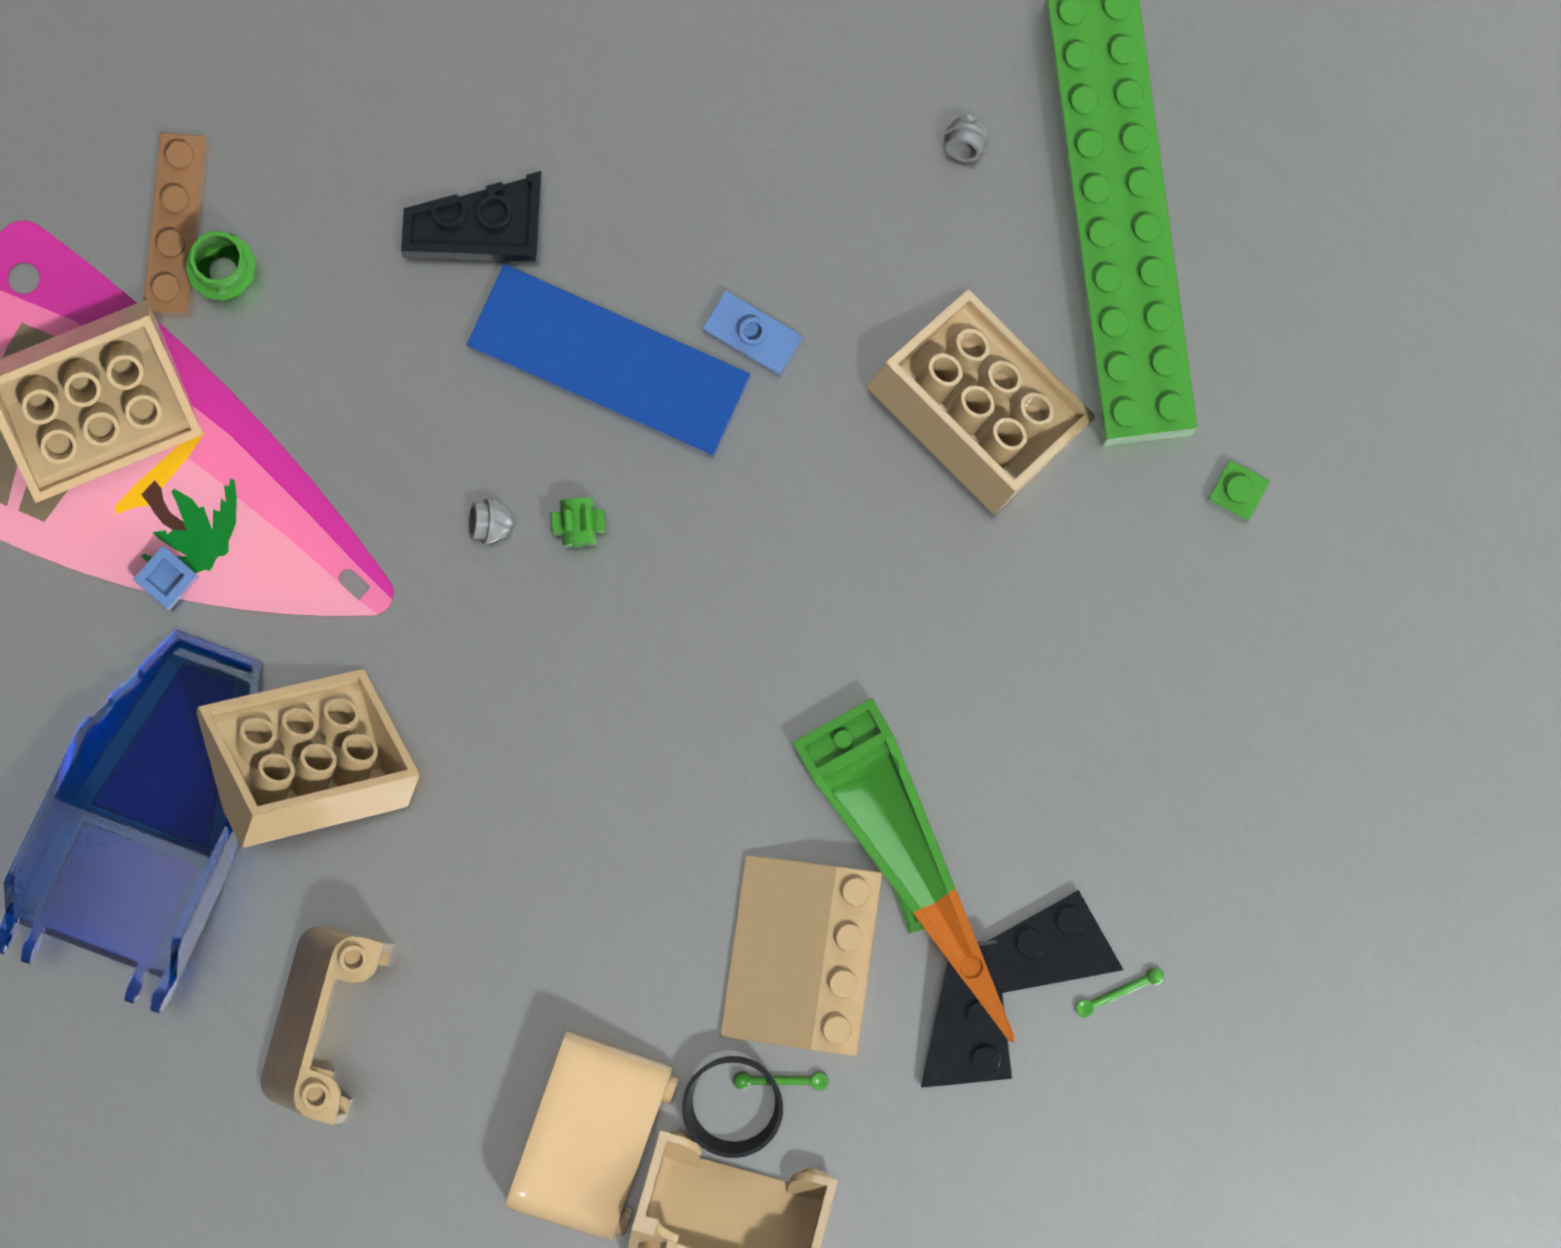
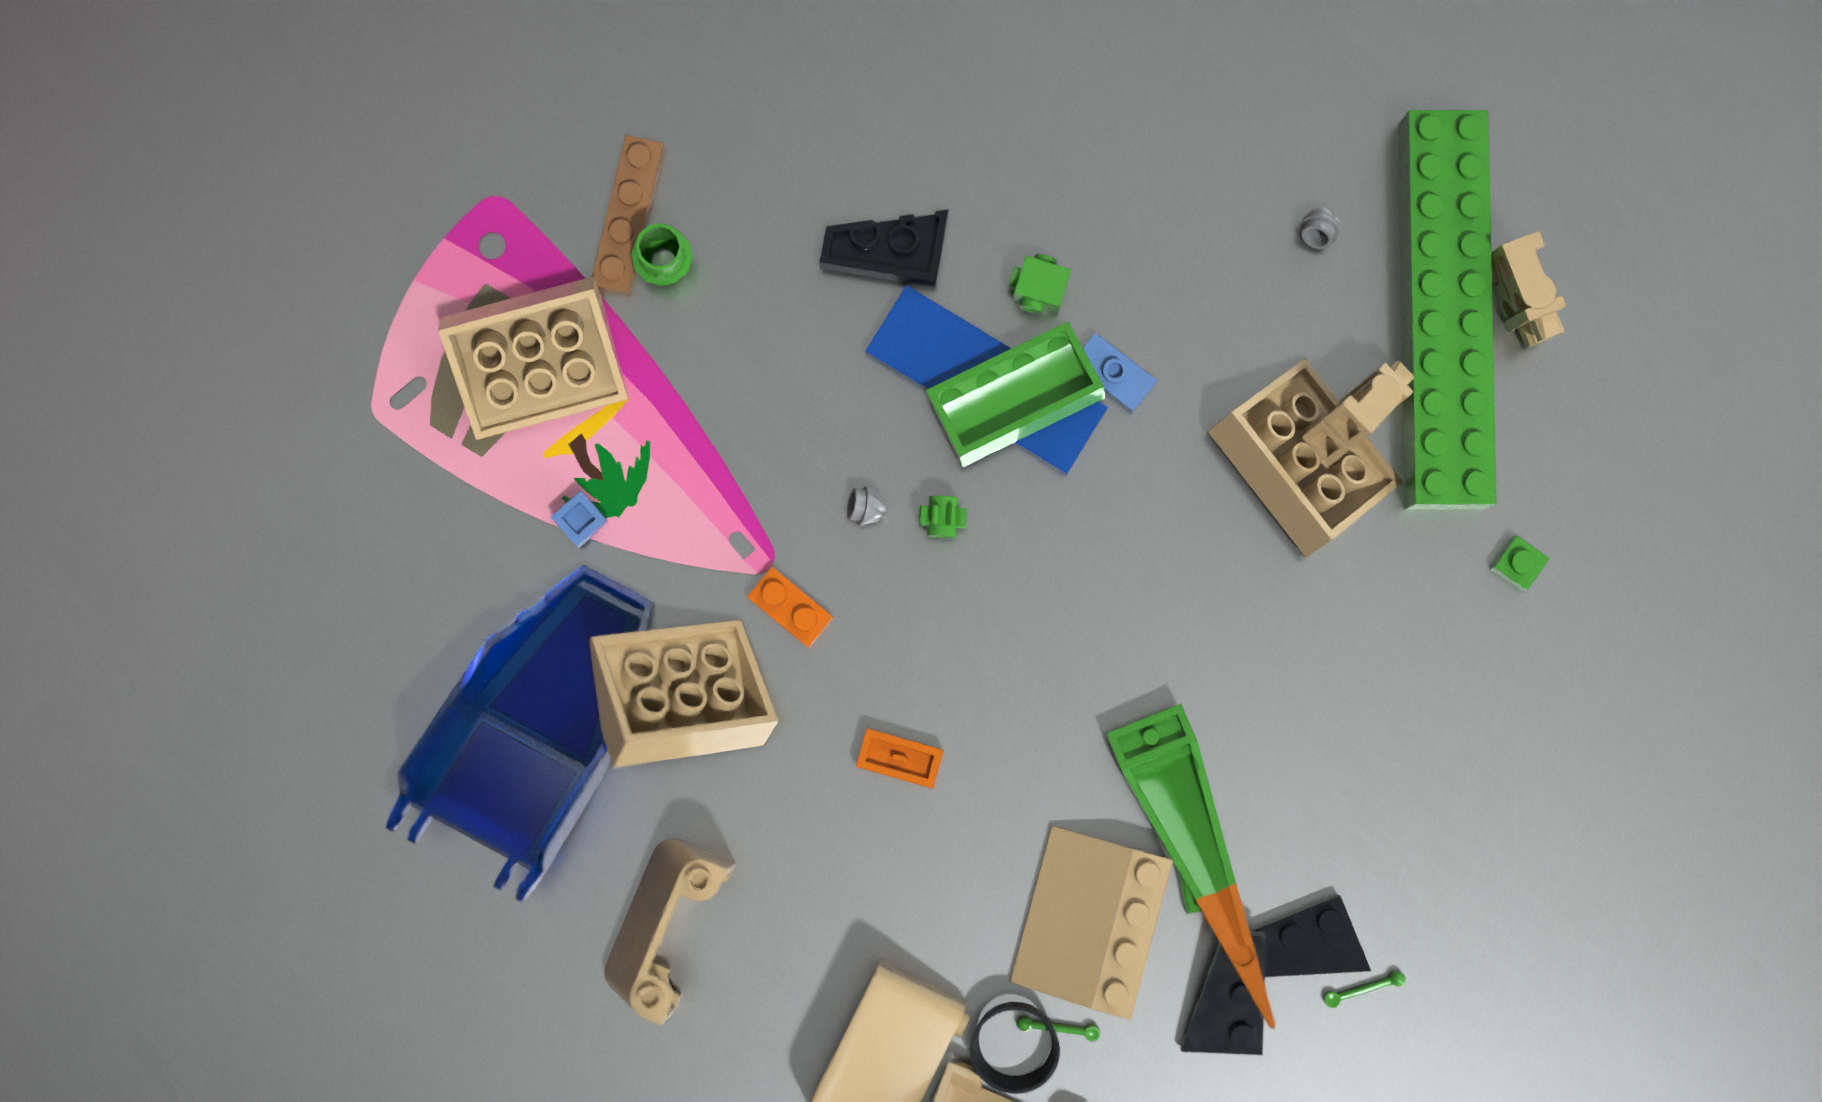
camera: 10 degrees right, 0 degrees up
none -> orange plate [747,567,834,648]
none -> orange plate [856,728,944,789]
none -> bright green slope [926,321,1105,467]
none -> bright green brick [1008,254,1071,314]
none -> tan hips [1302,361,1414,466]
none -> tan hips [1491,231,1567,348]

